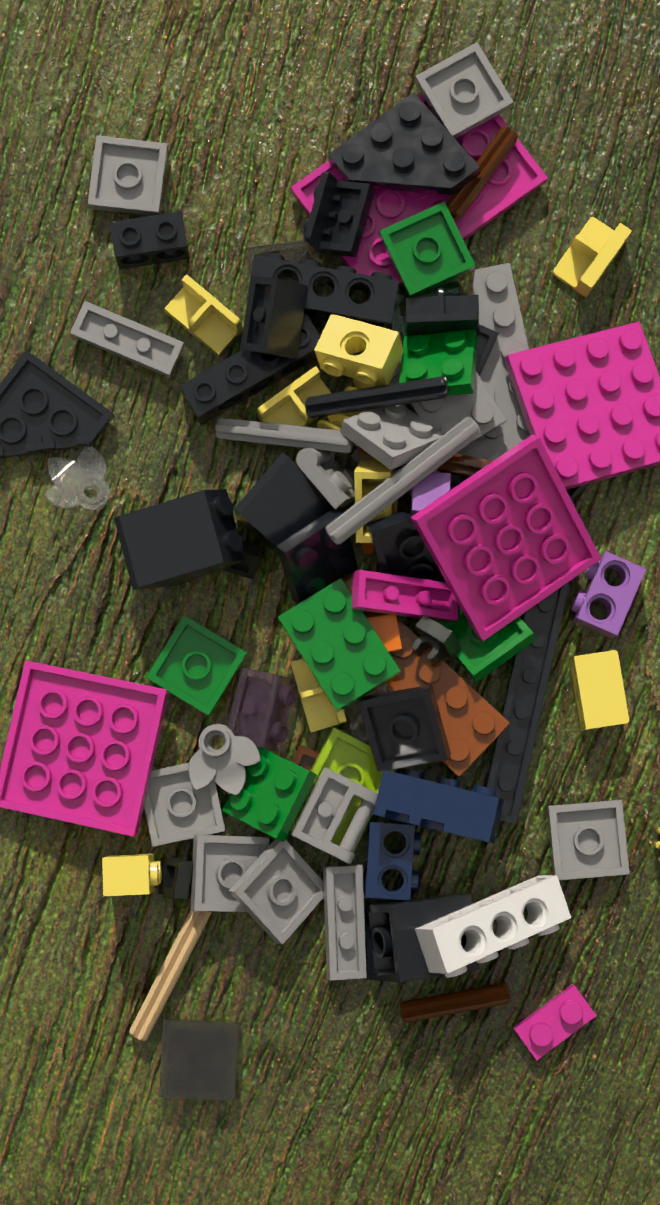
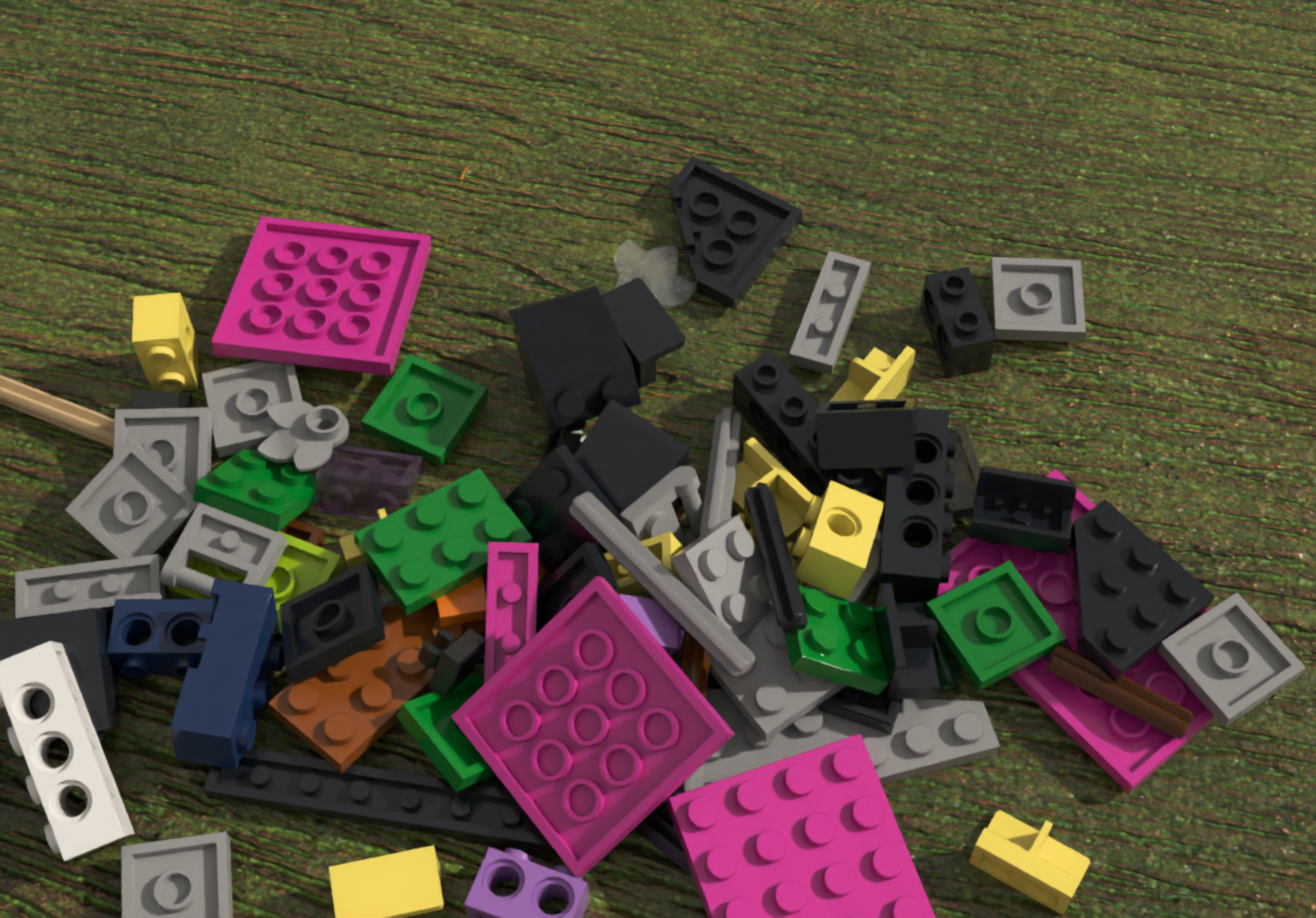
camera: 95 degrees right, 25 degrees down
none -> black panel [601,278,685,388]

